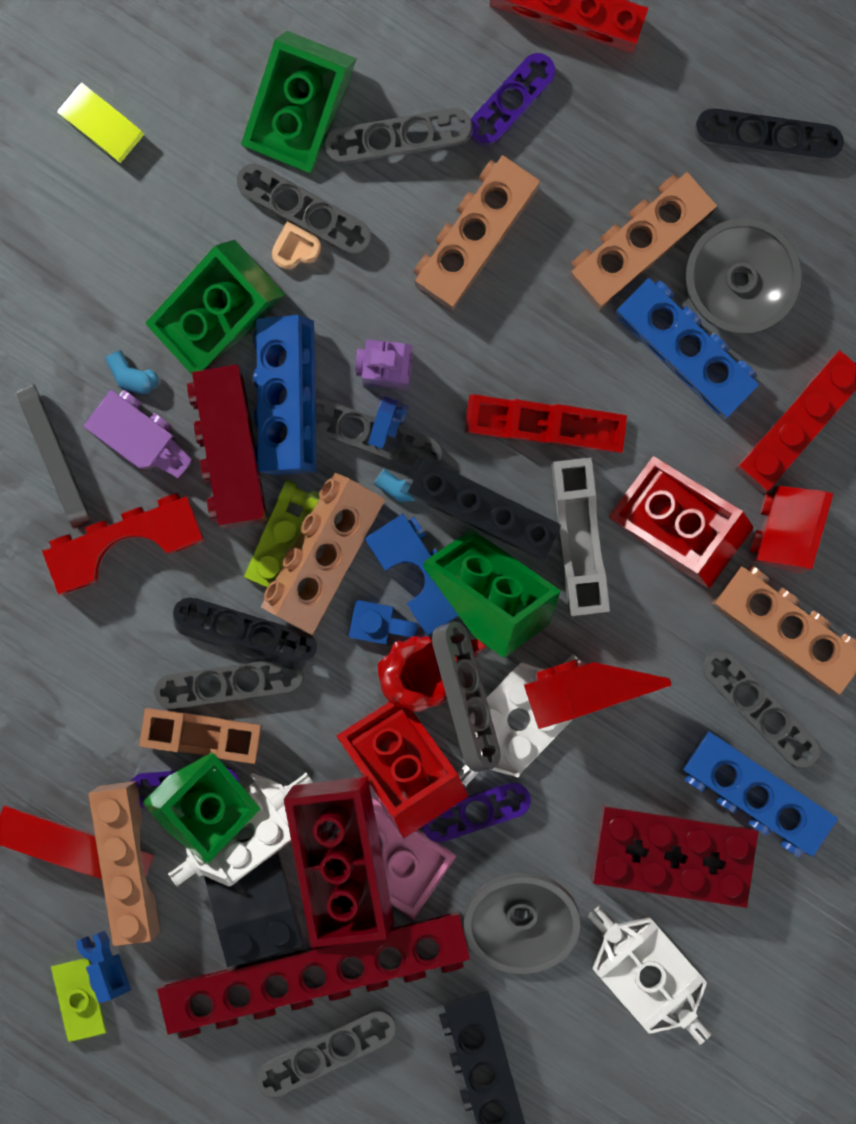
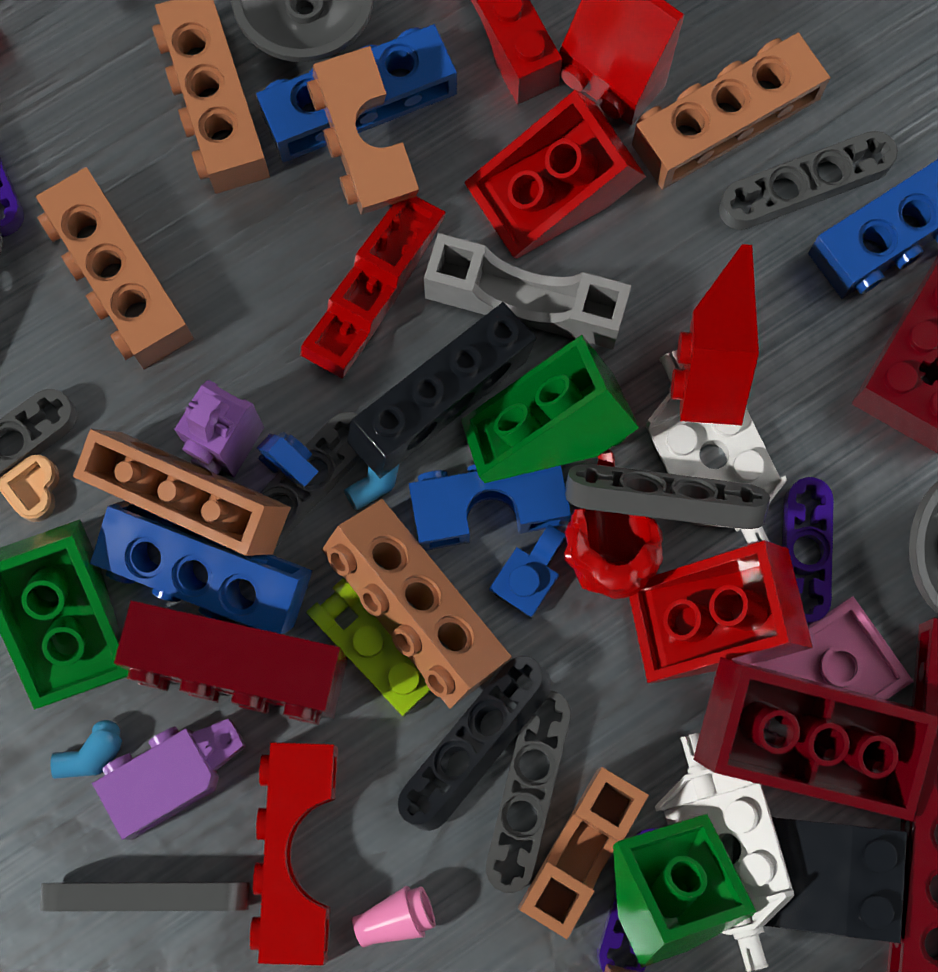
camera: 65 degrees left, 10 degrees down
none -> nougat brick [73,429,291,556]
none -> nougat arch [307,46,419,215]
none -> bright pink cone [352,885,436,948]

